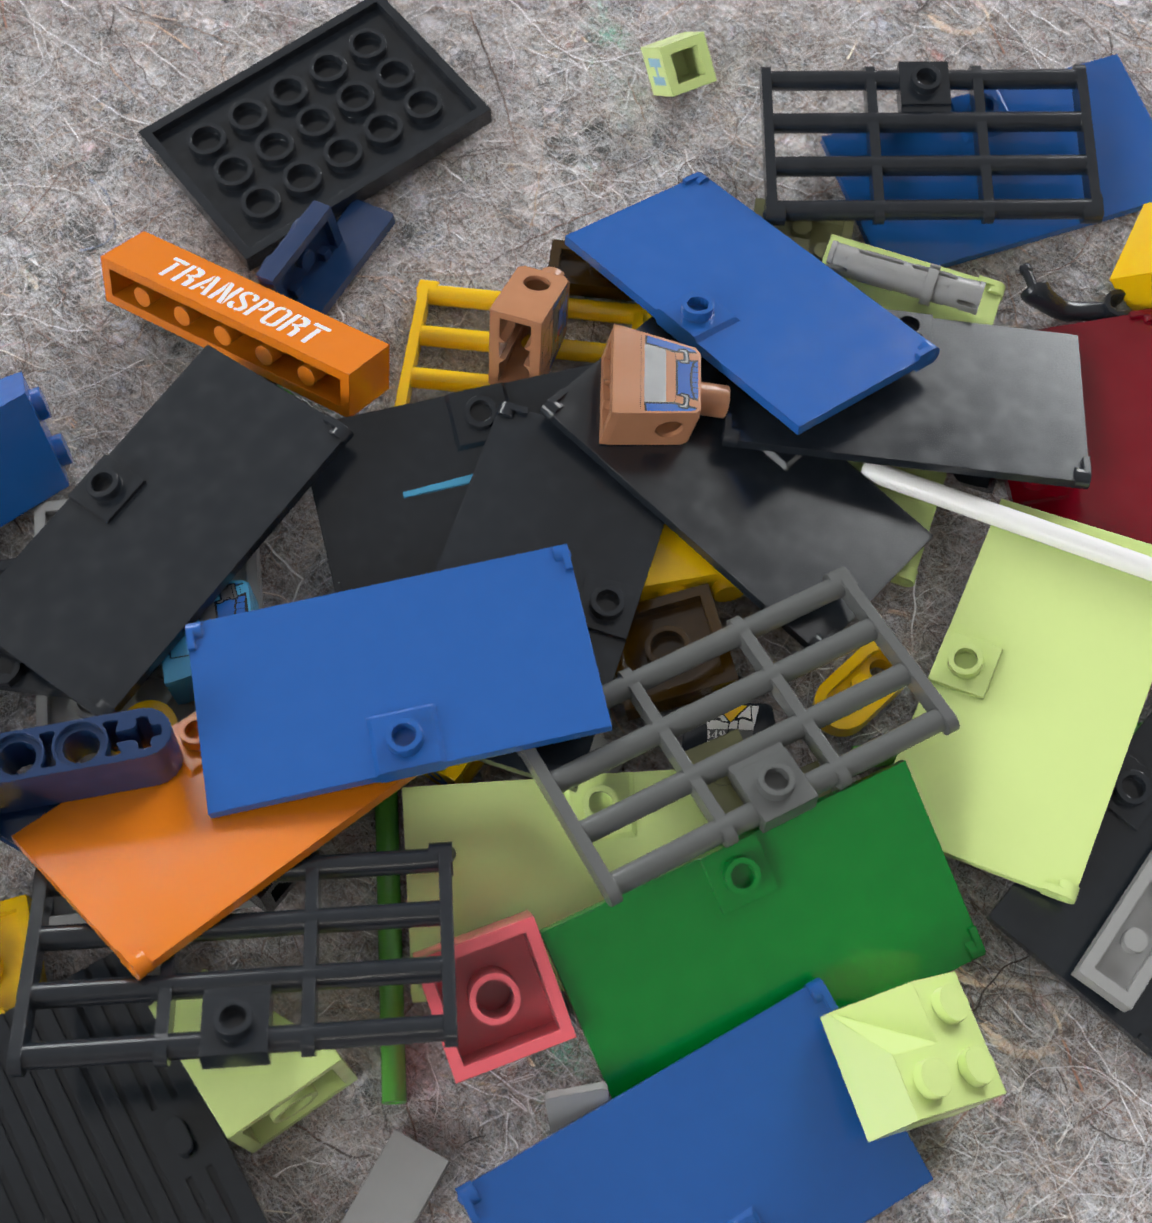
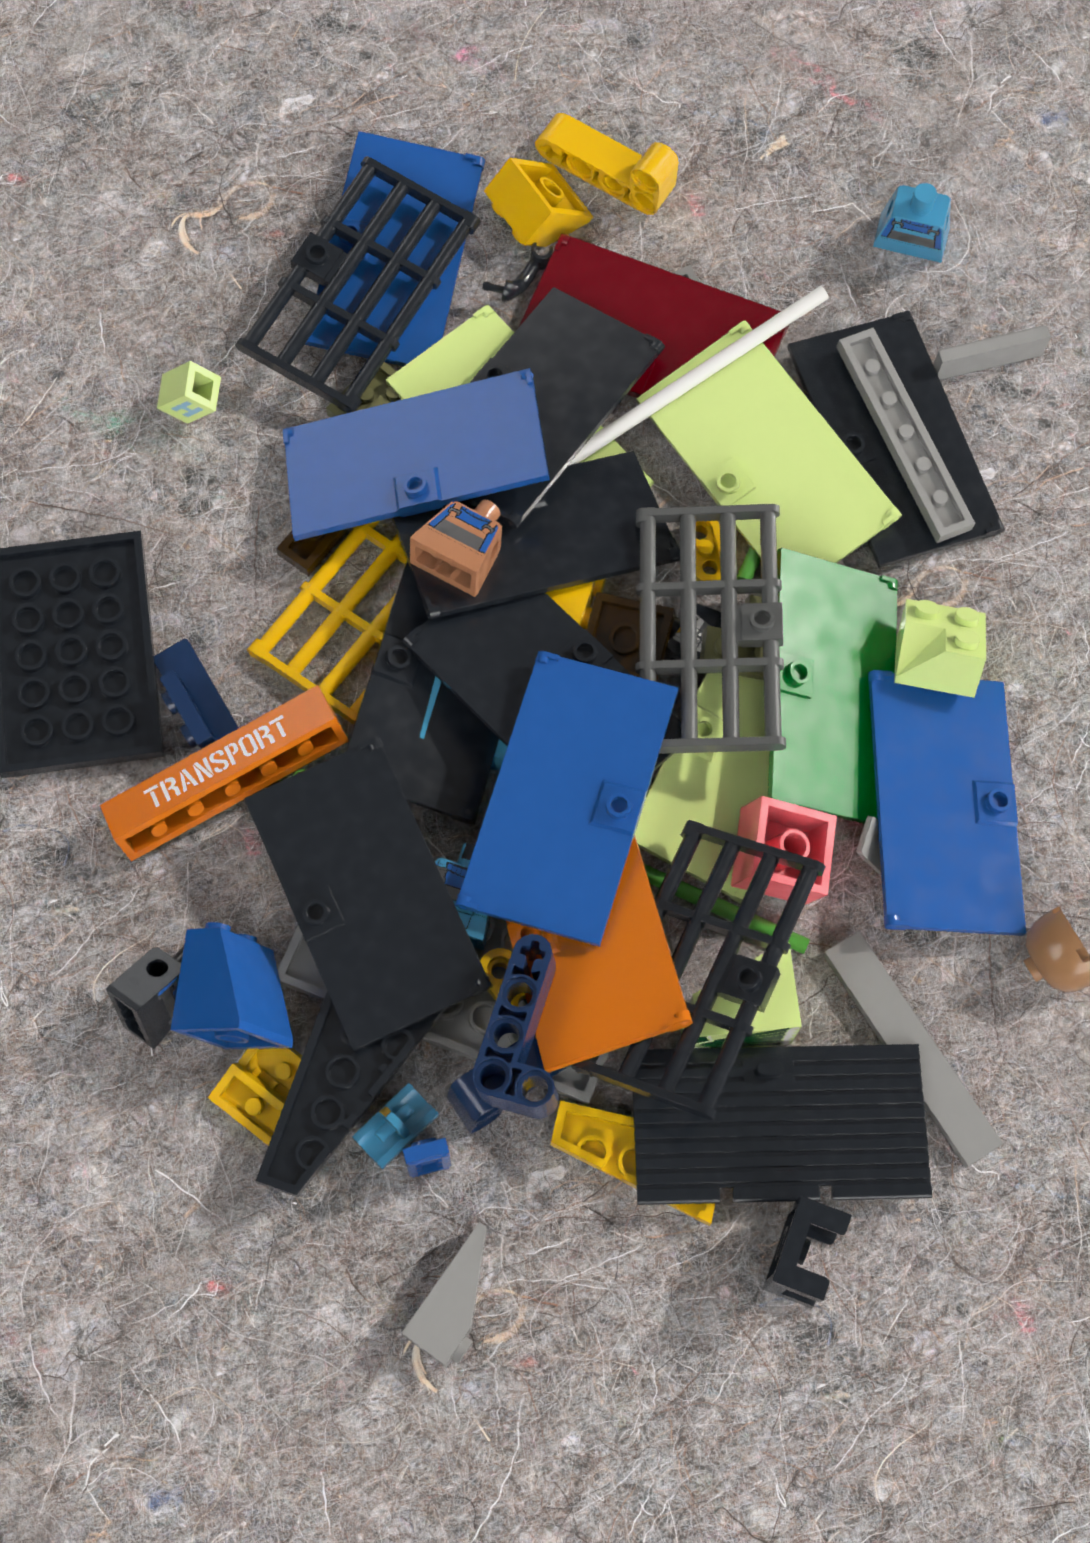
camera: 65 degrees left, 5 degrees up
nougat torso [488,266,570,384] -> none
light grey pin [826,240,986,315] -> none

